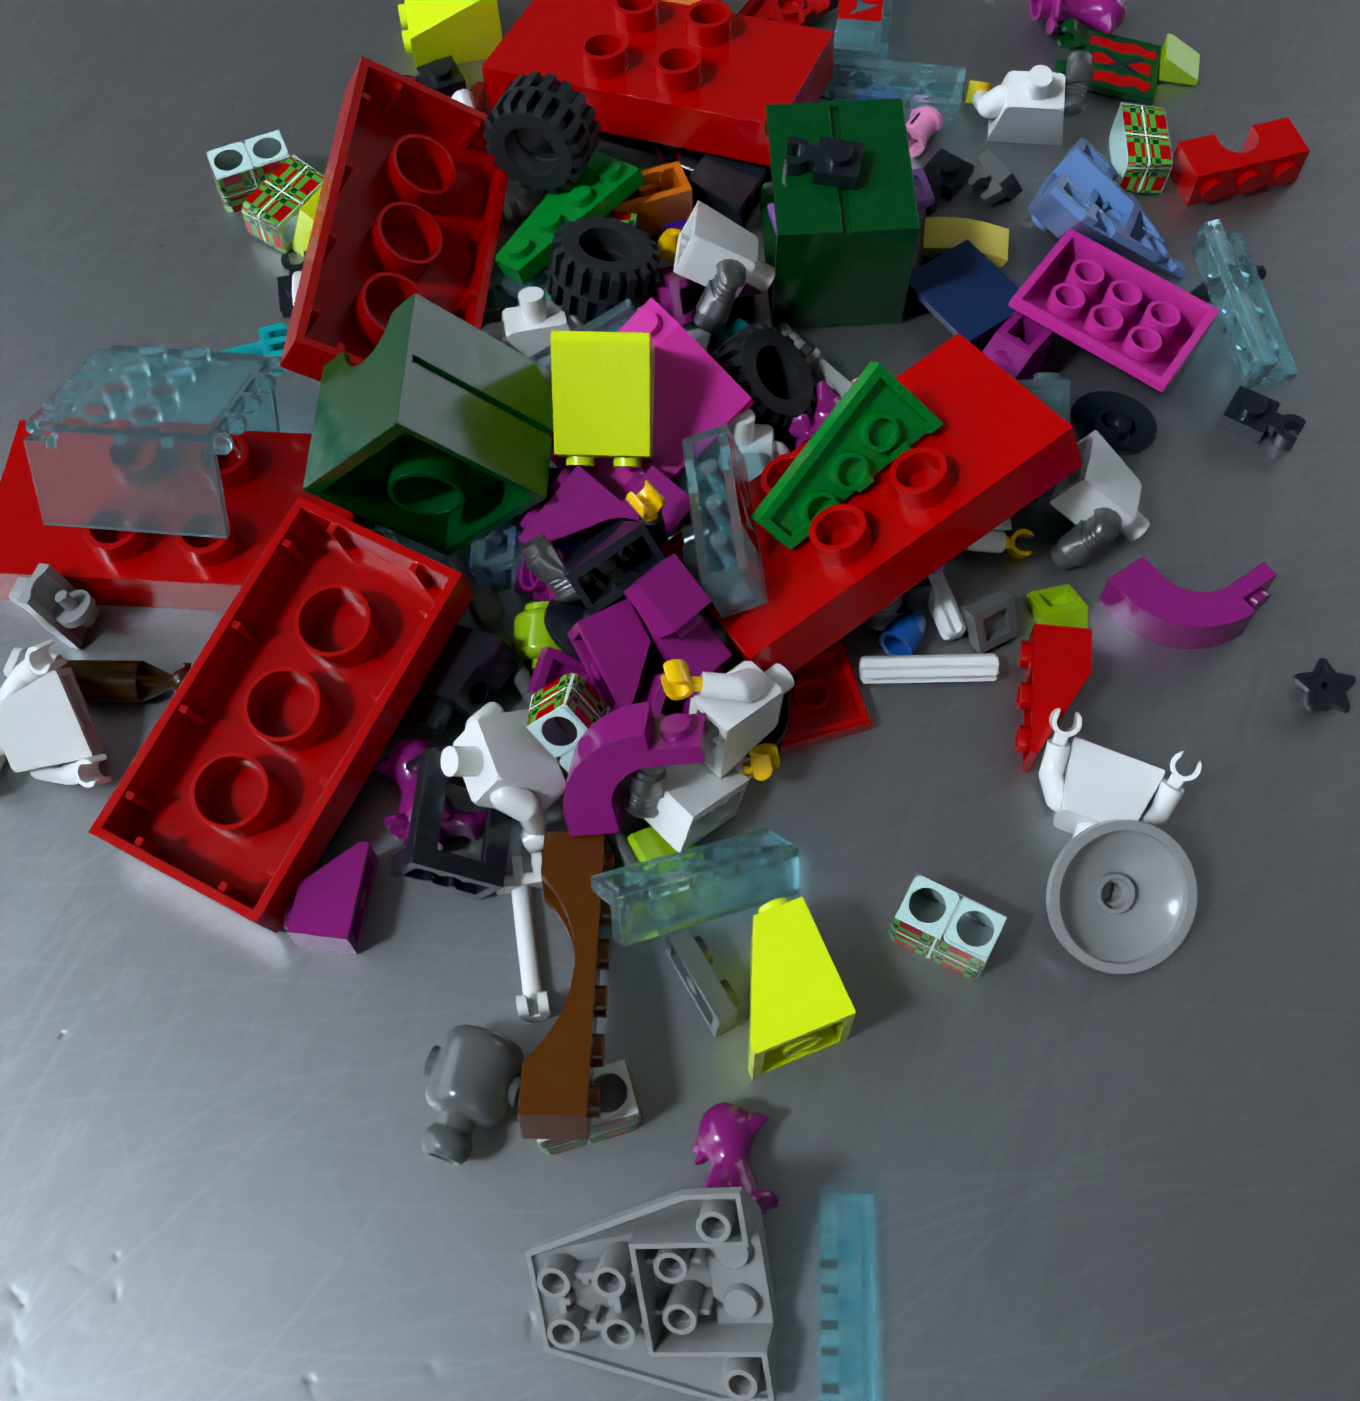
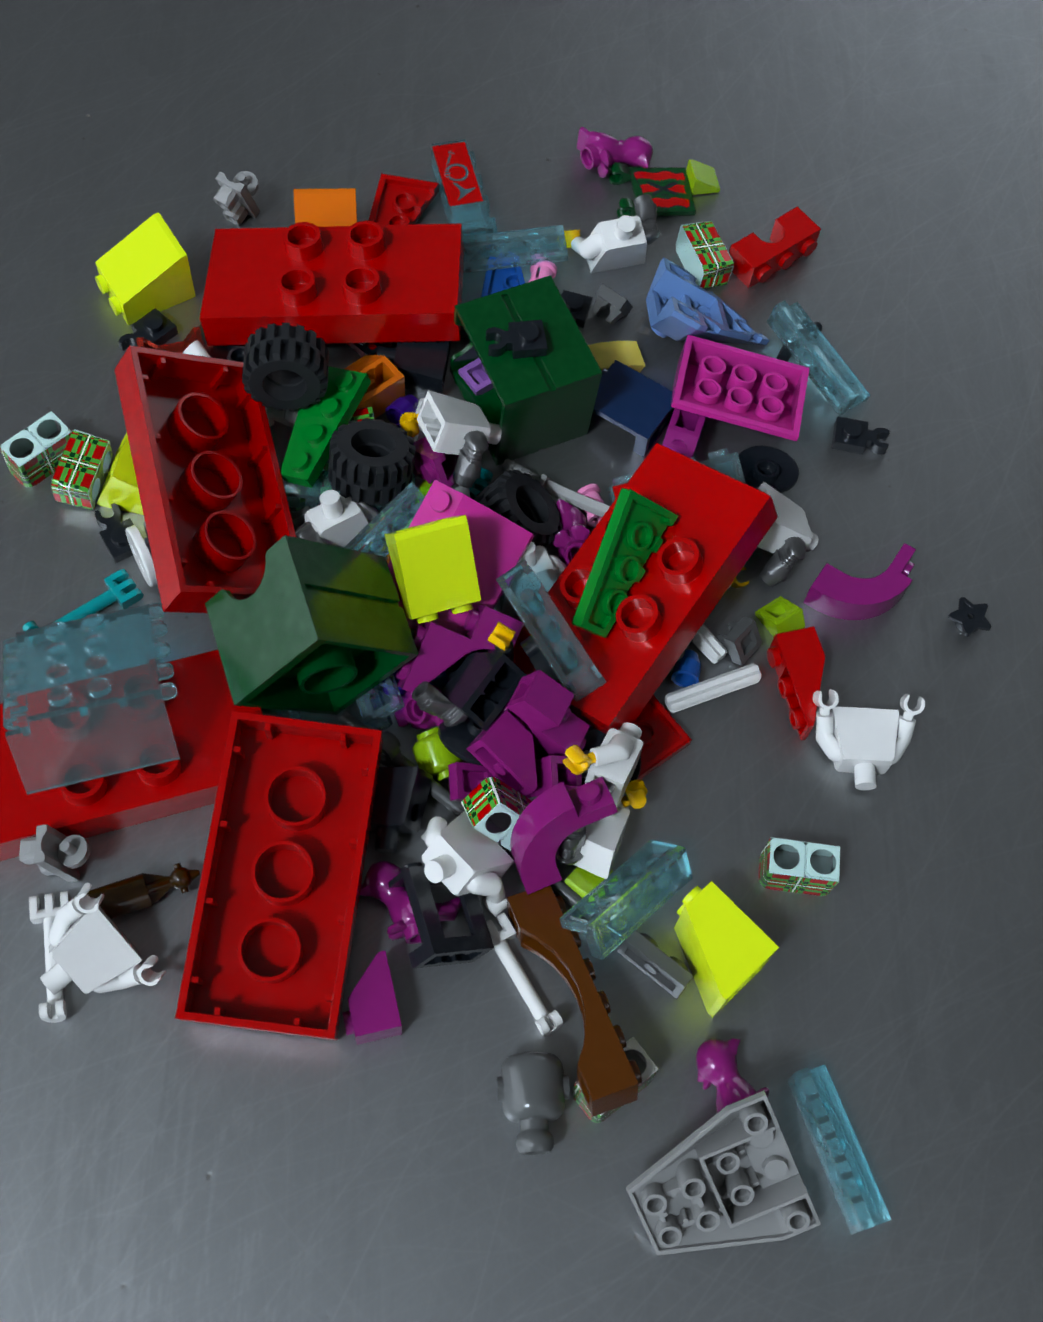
camera: 30 degrees left, 0 degrees up
light grey dish [1046,819,1197,974] -> none

